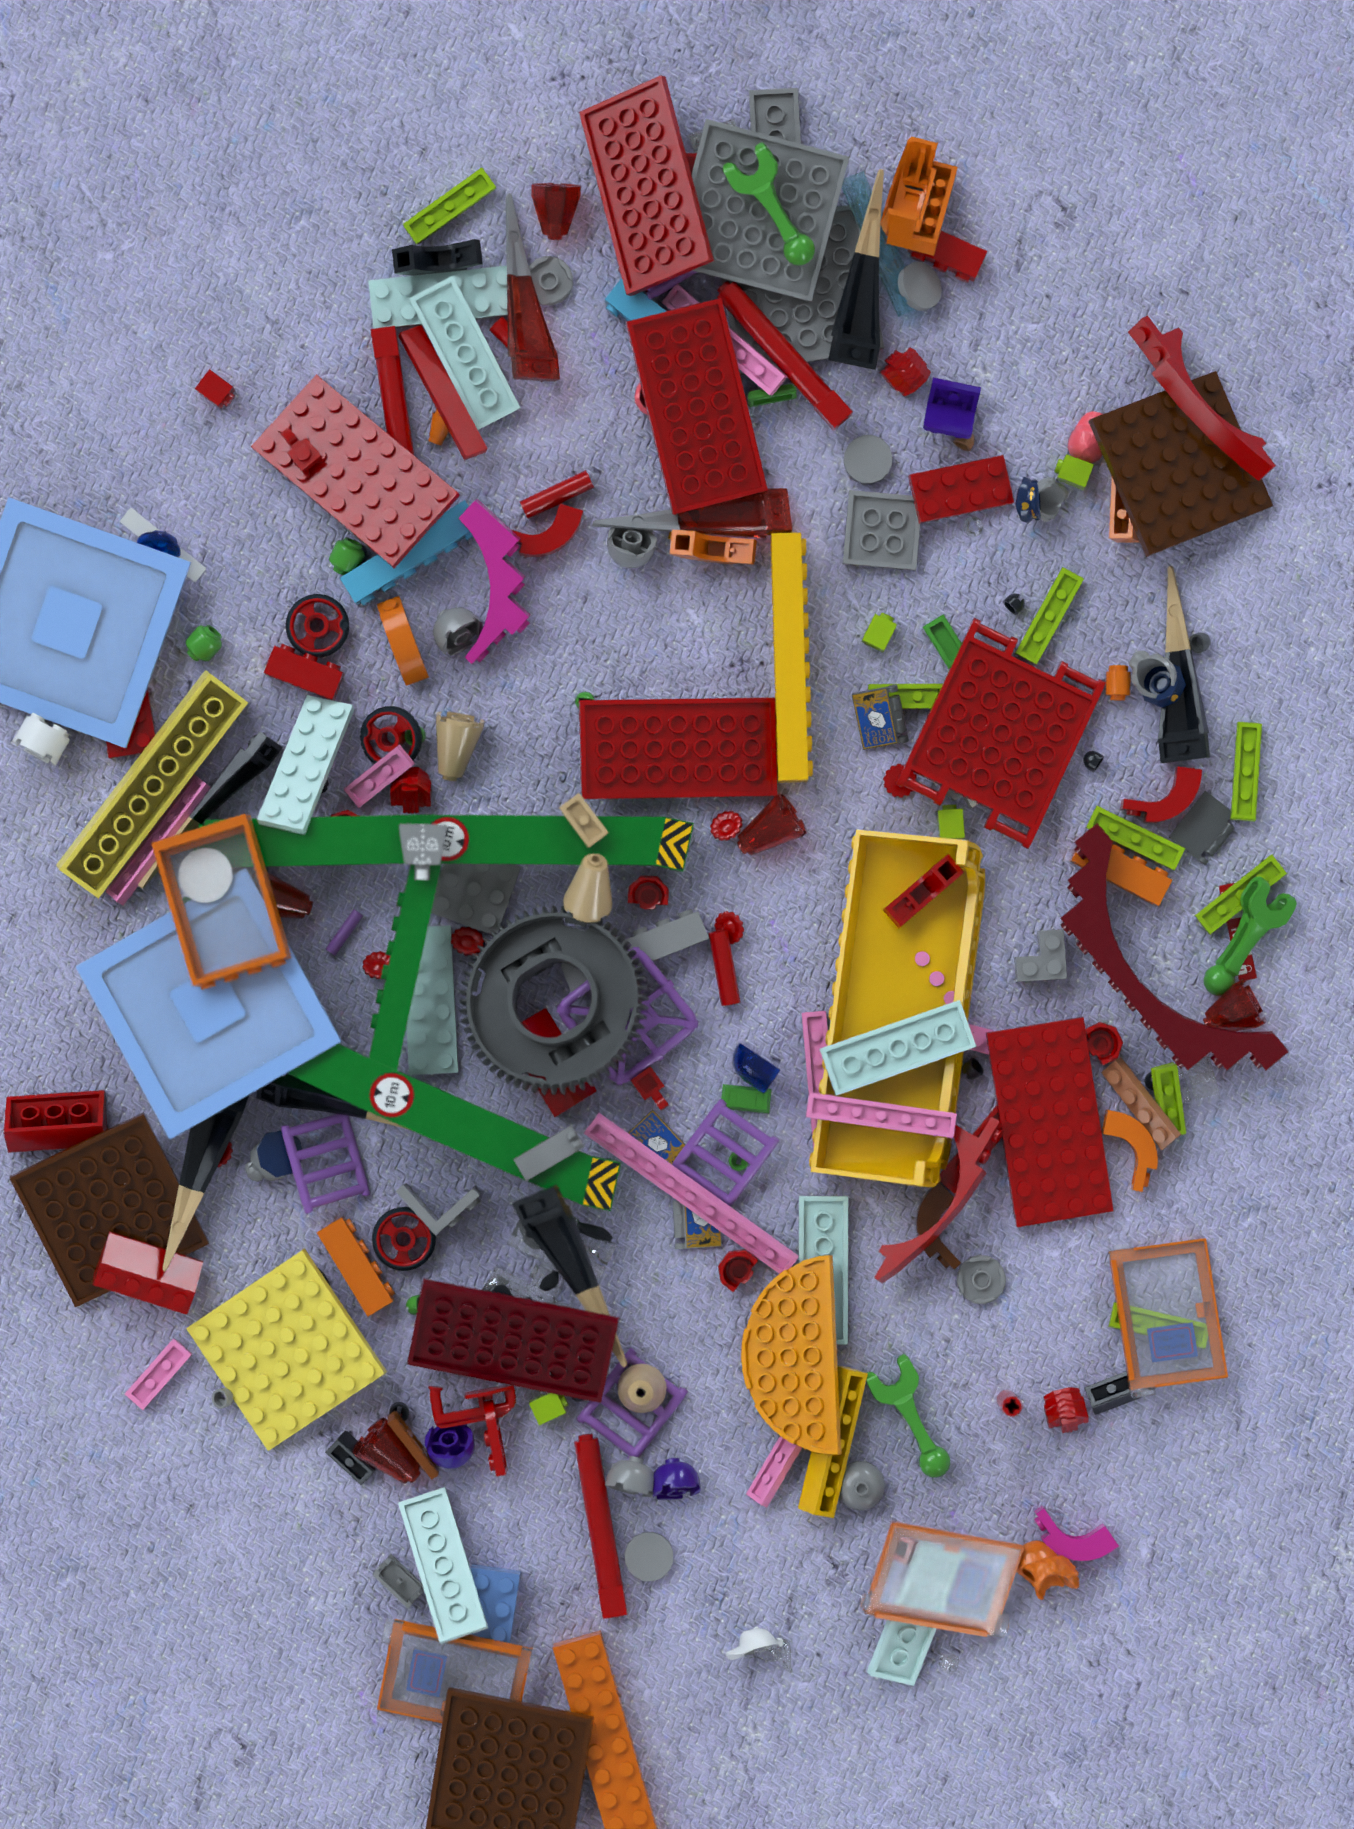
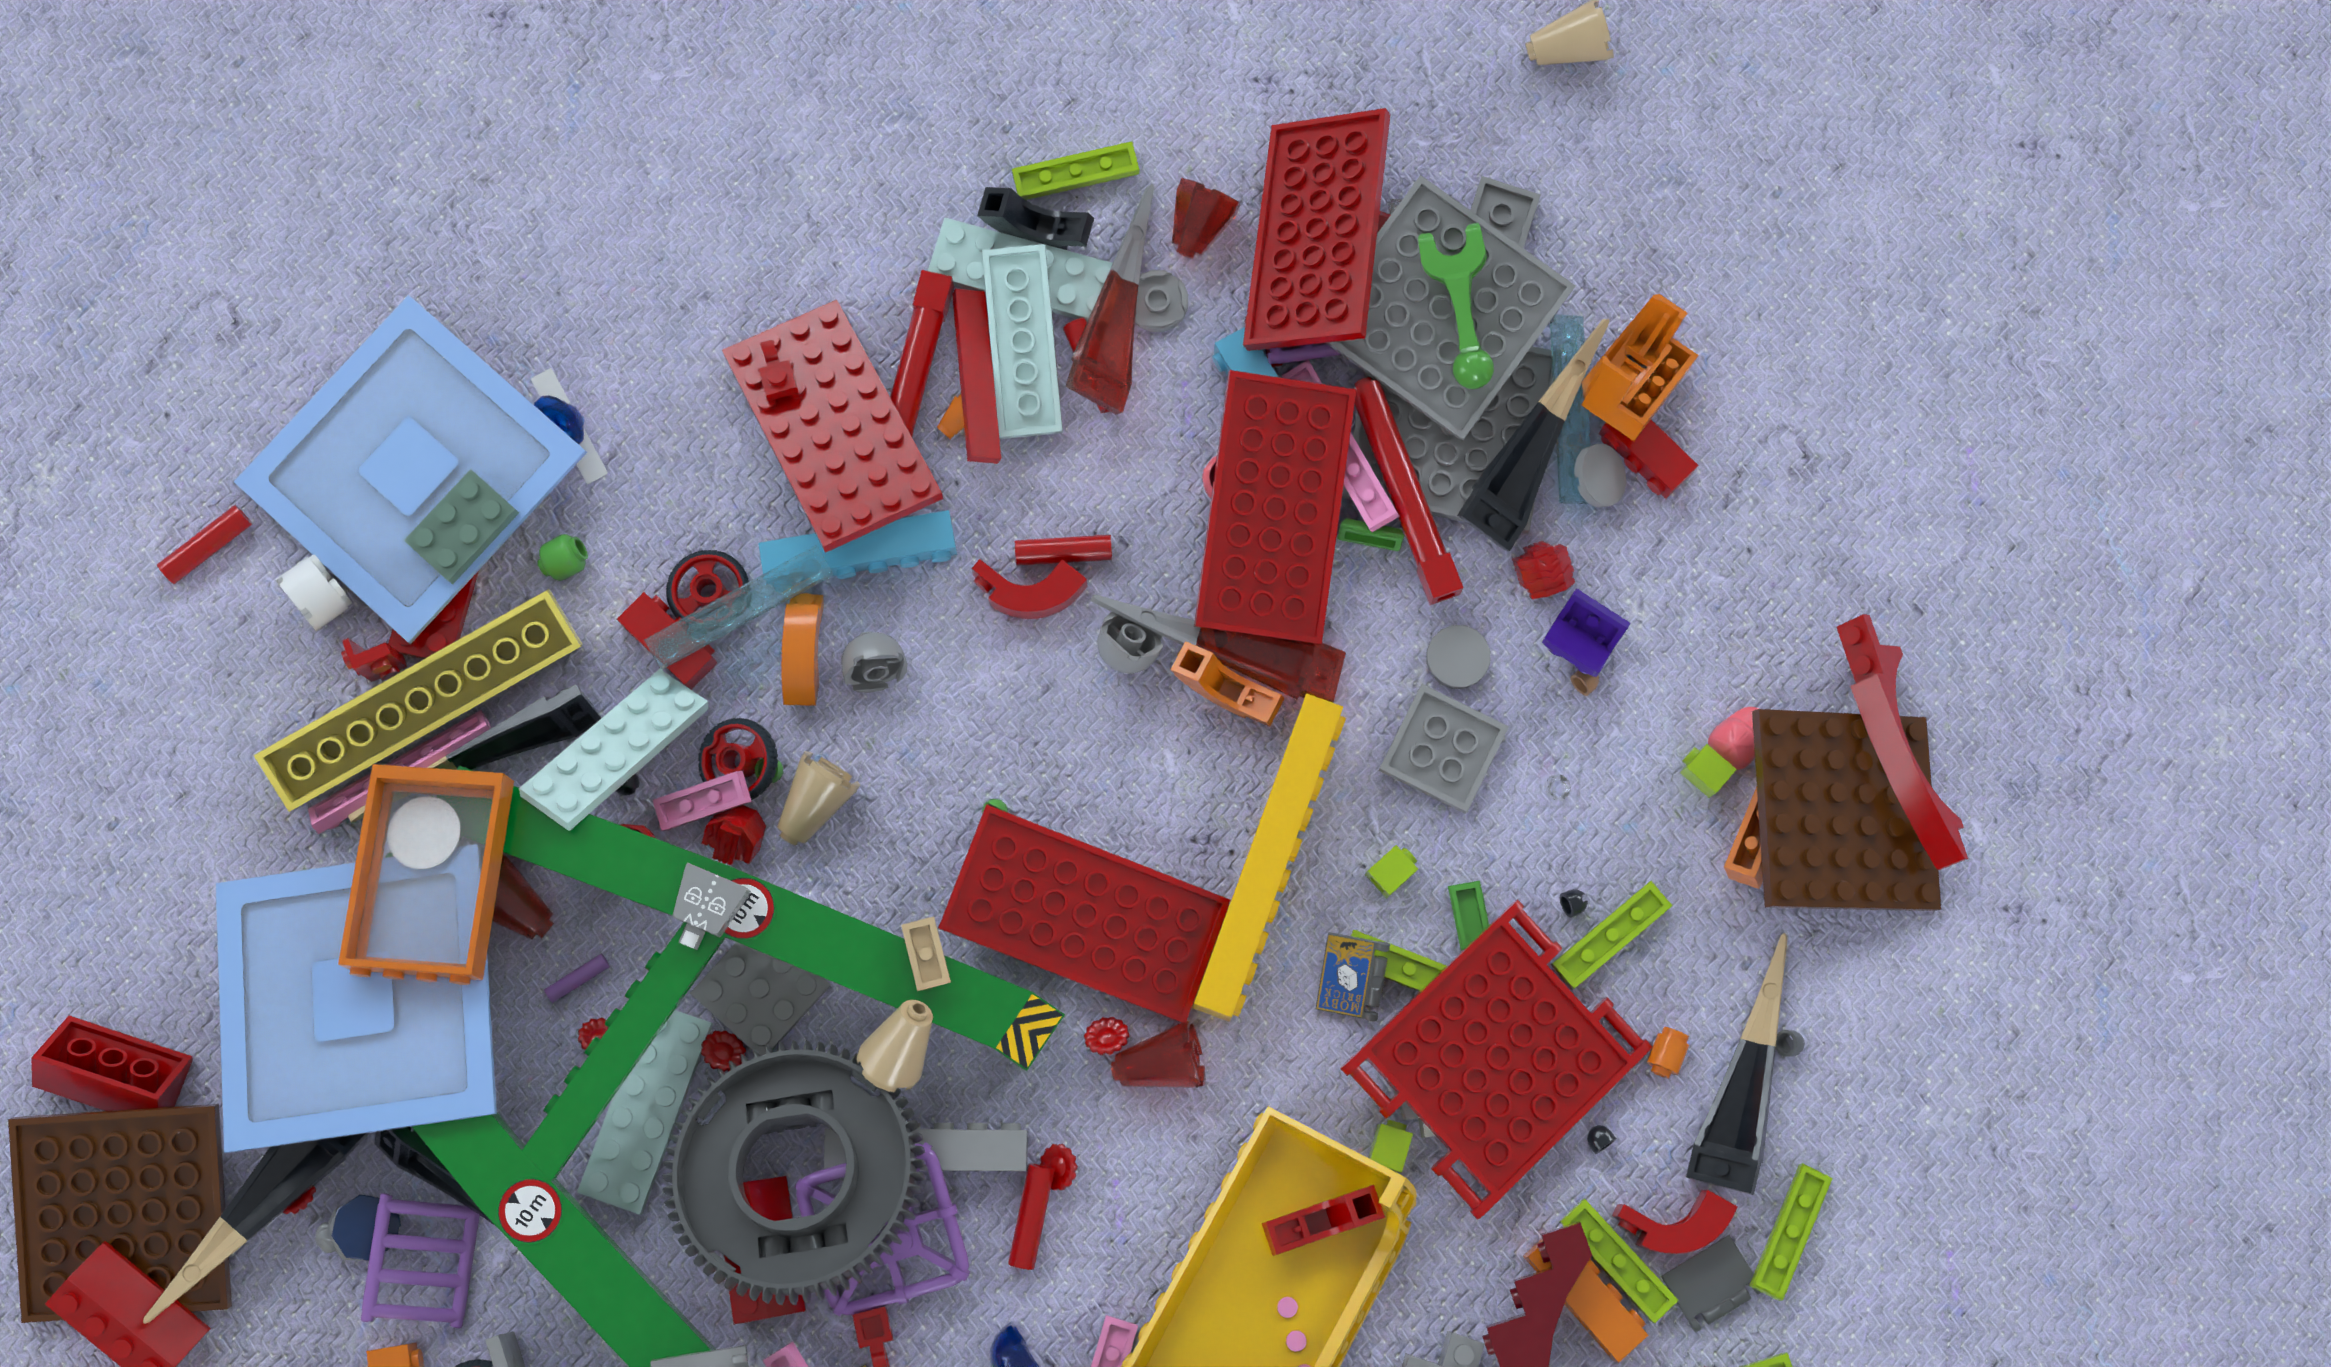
camera: 15 degrees right, 10 degrees down
red brick [195,369,235,409] -> none
bright green head [329,537,365,575] -> none
dark pink arch [459,499,530,664] -> none
red hair [628,875,669,910] -> none
red piece [883,764,917,798] -> none
red plate [908,455,1014,524] -> none
piece [1015,477,1068,524] -> none
piece [1129,651,1186,708] -> none
none -> red bracket [341,638,408,682]
none -> sand green plate [404,469,519,584]
none -> clear light blue plate [644,545,833,670]

